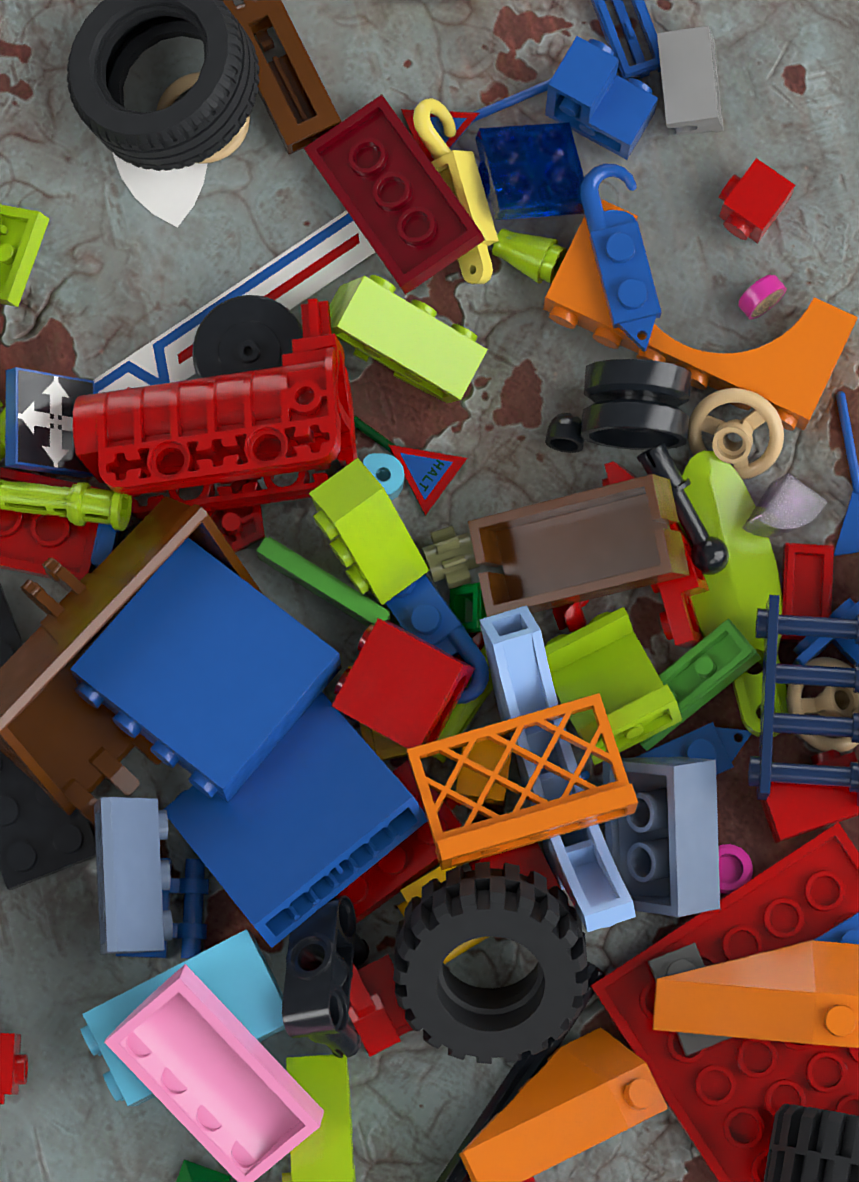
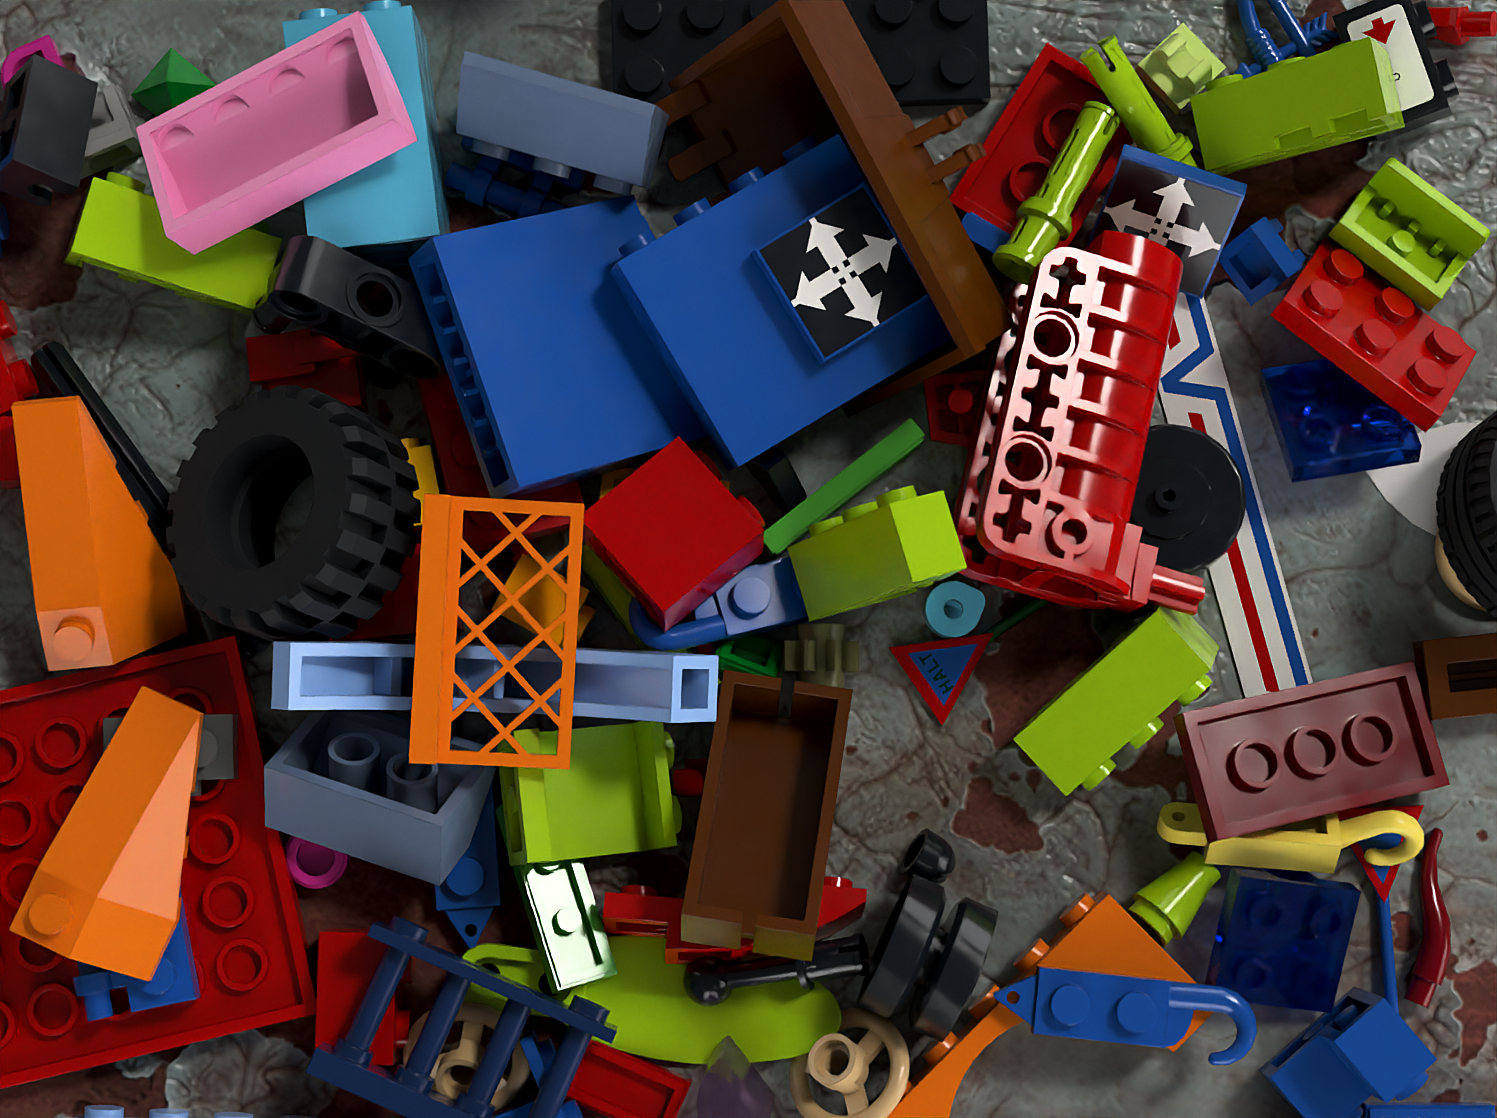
camera: 110 degrees right, 5 degrees up
none -> black tile [744,446,807,514]
none -> black tile [751,183,930,364]
none -> blue tile [1218,217,1307,306]
none -> clear blue plate [1260,358,1422,483]
none -> red plate [1270,238,1477,433]
none -> dark red animal [1404,828,1451,1008]

